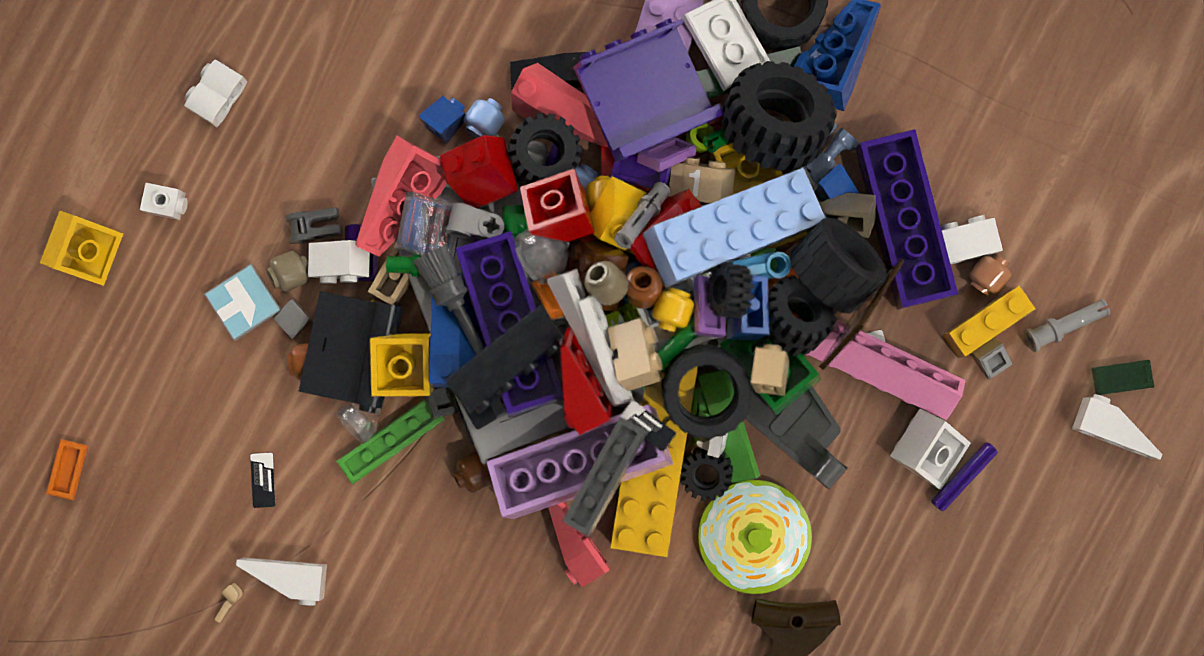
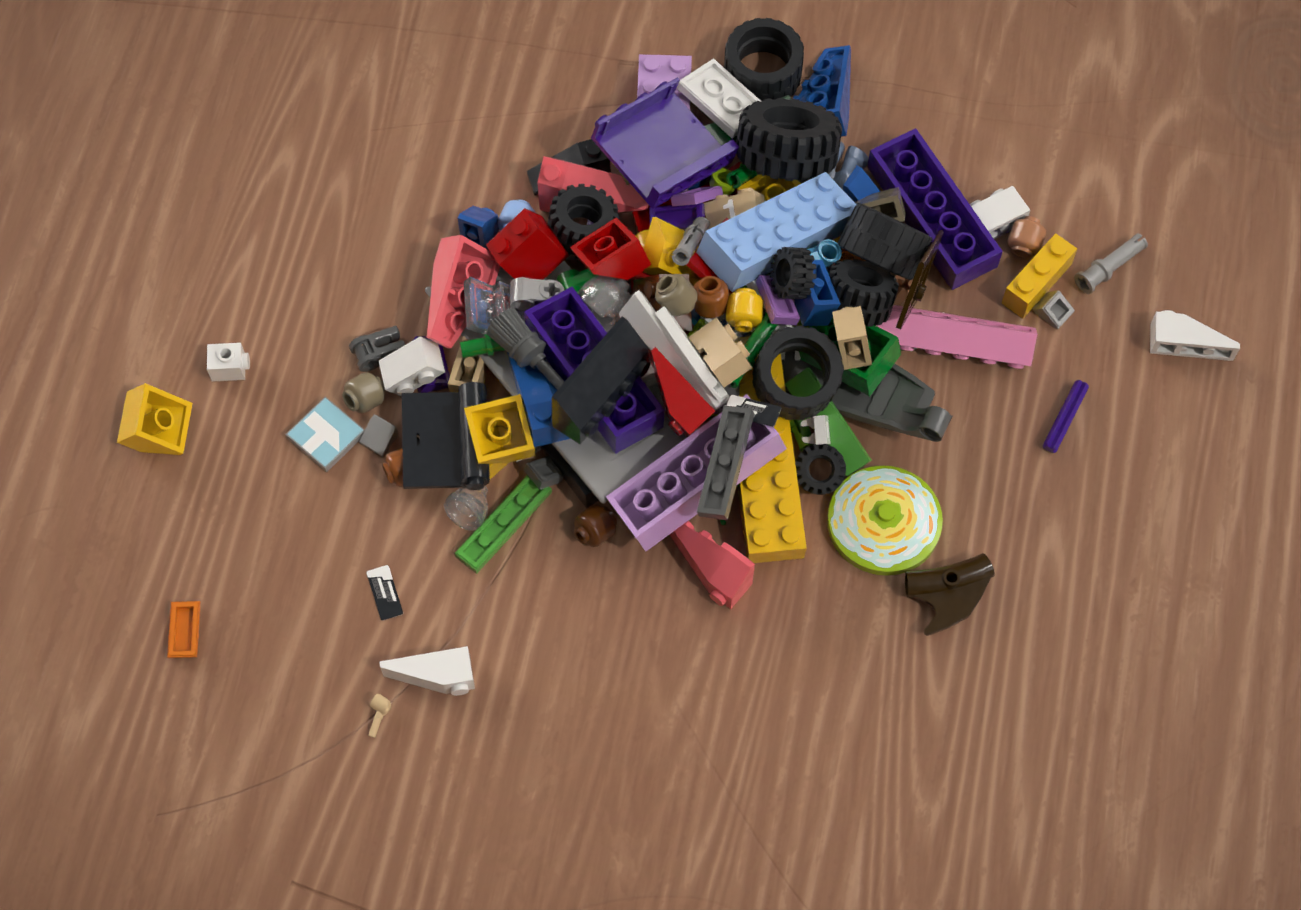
camera: 20 degrees left, 20 degrees down
white brick [184,59,247,127] -> none
black panel [462,393,507,430] -> none
white slope [890,408,971,490] -> none
clear green tile [1092,360,1154,395] -> none

